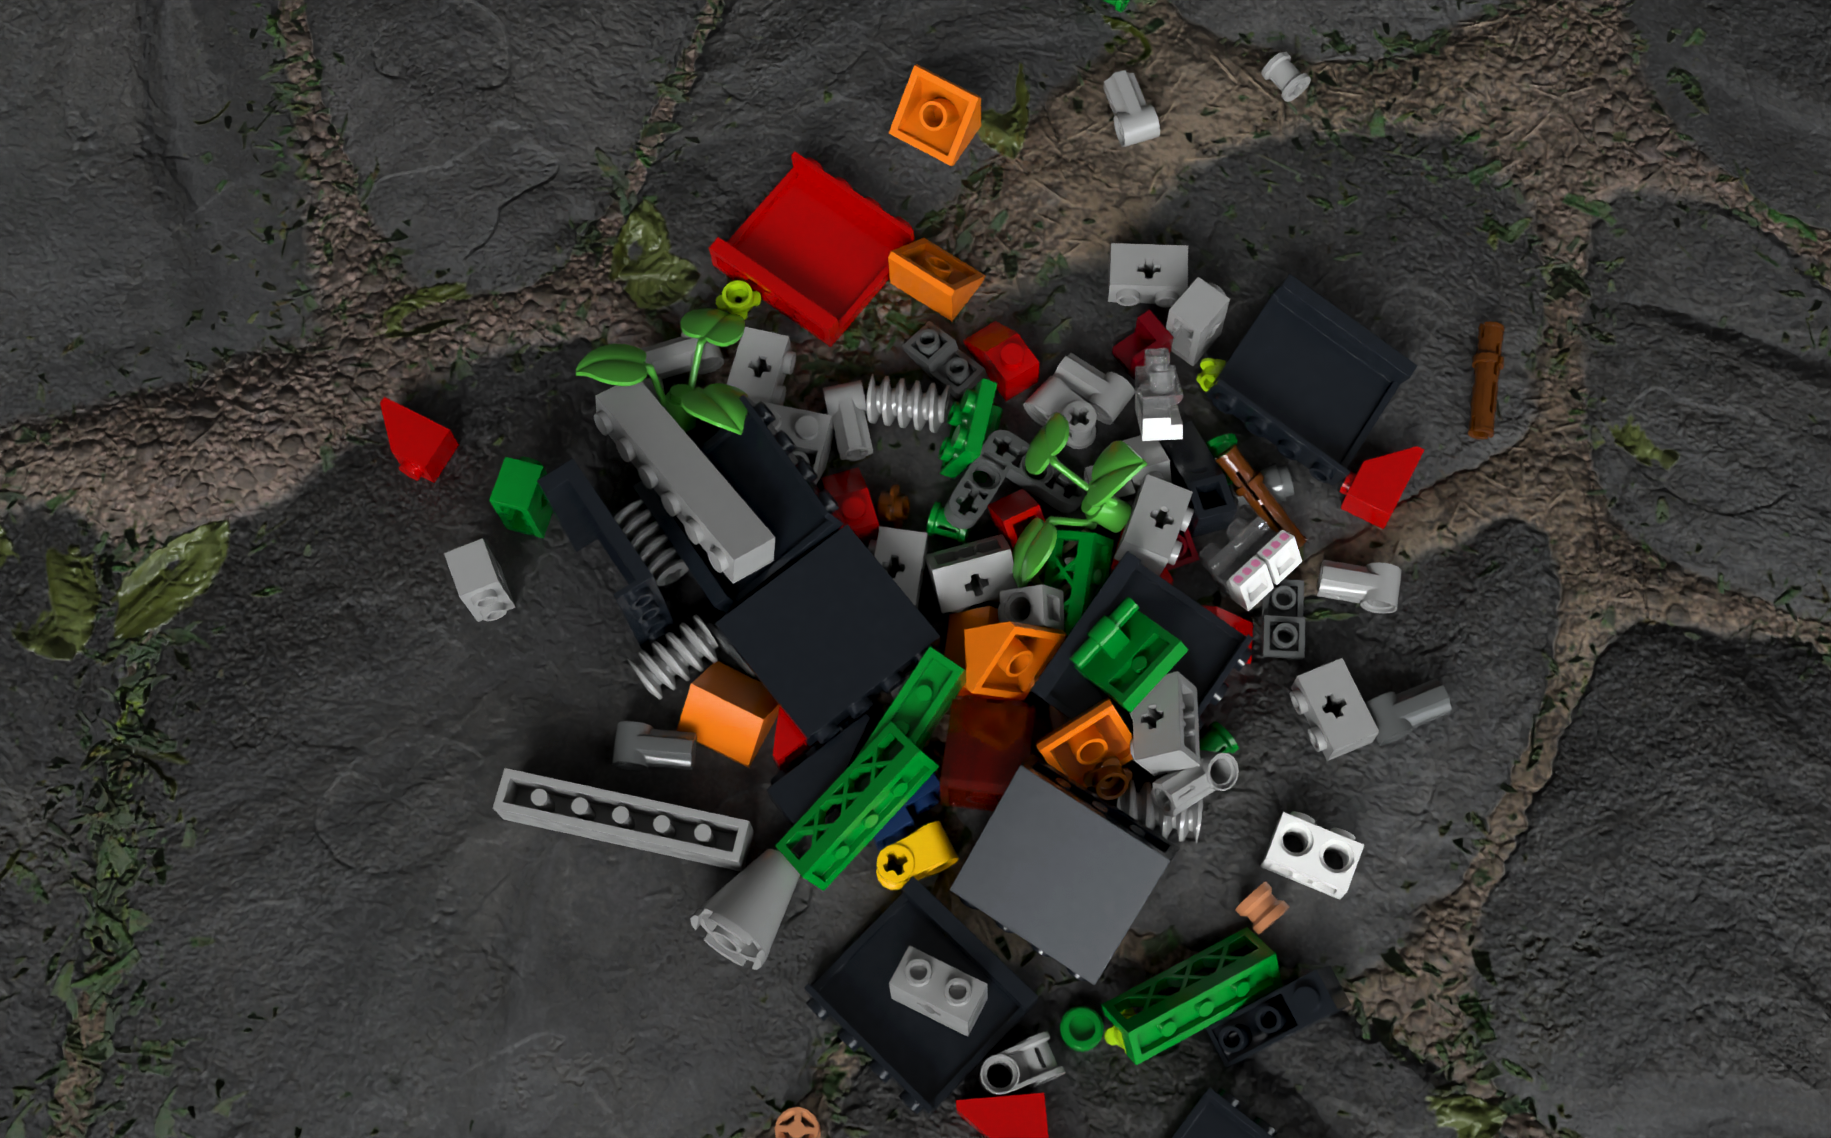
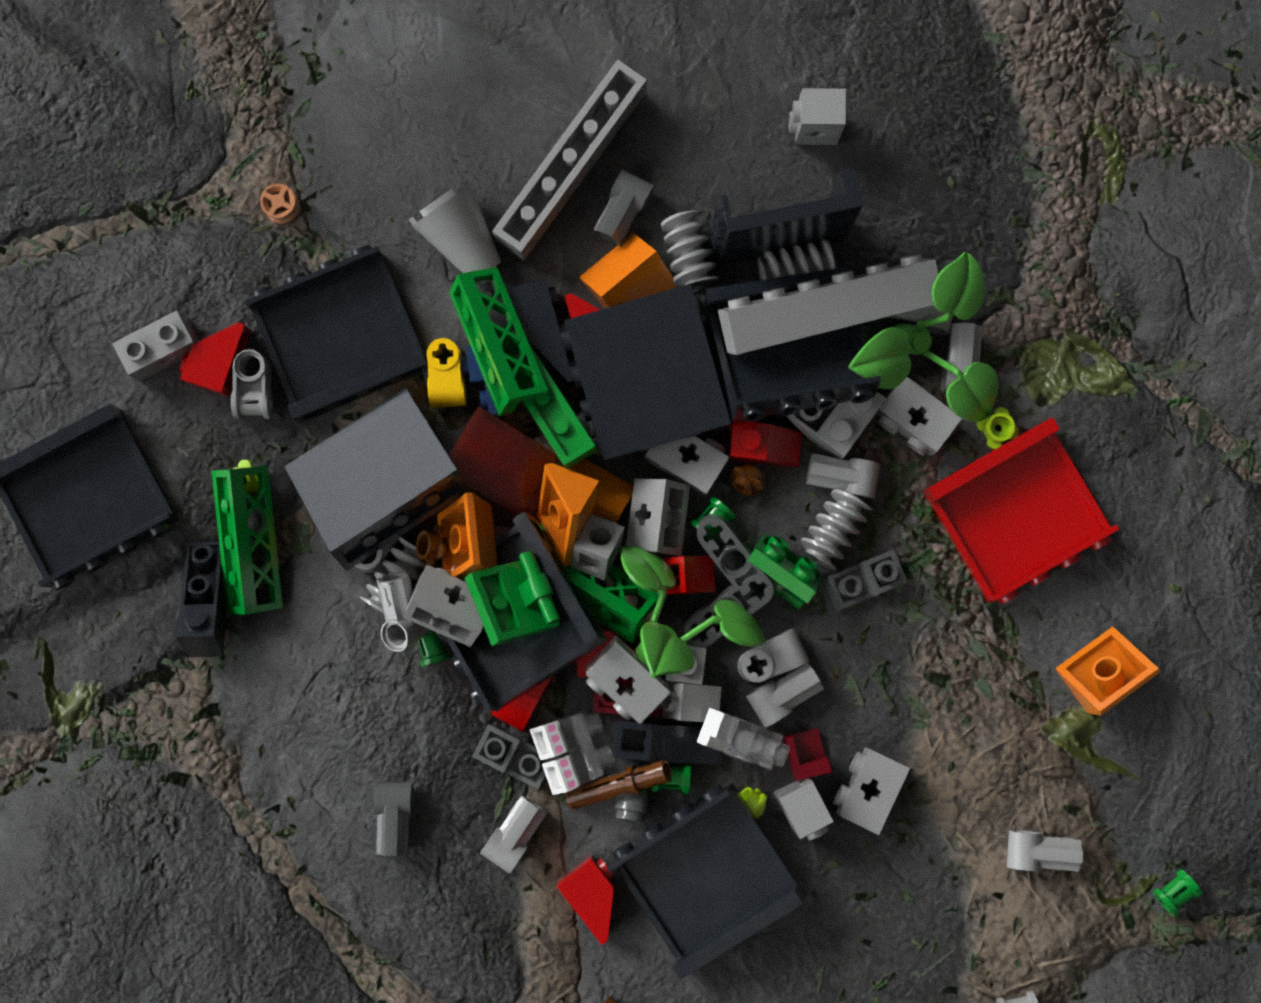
camera: 105 degrees right, 15 degrees up
red slope [380,397,459,483] -> none
green brick [489,456,553,539] -> none
orange slope [888,238,986,322] -> none
light grey brick [889,946,988,1037] -> none
red slope [963,321,1039,401] -> none
green tile [1060,1006,1104,1052] -> none
nougat wheel [1235,881,1290,936] -> none
white brick [1260,811,1364,900] -> none
light grey brick [1290,658,1379,761] -> none

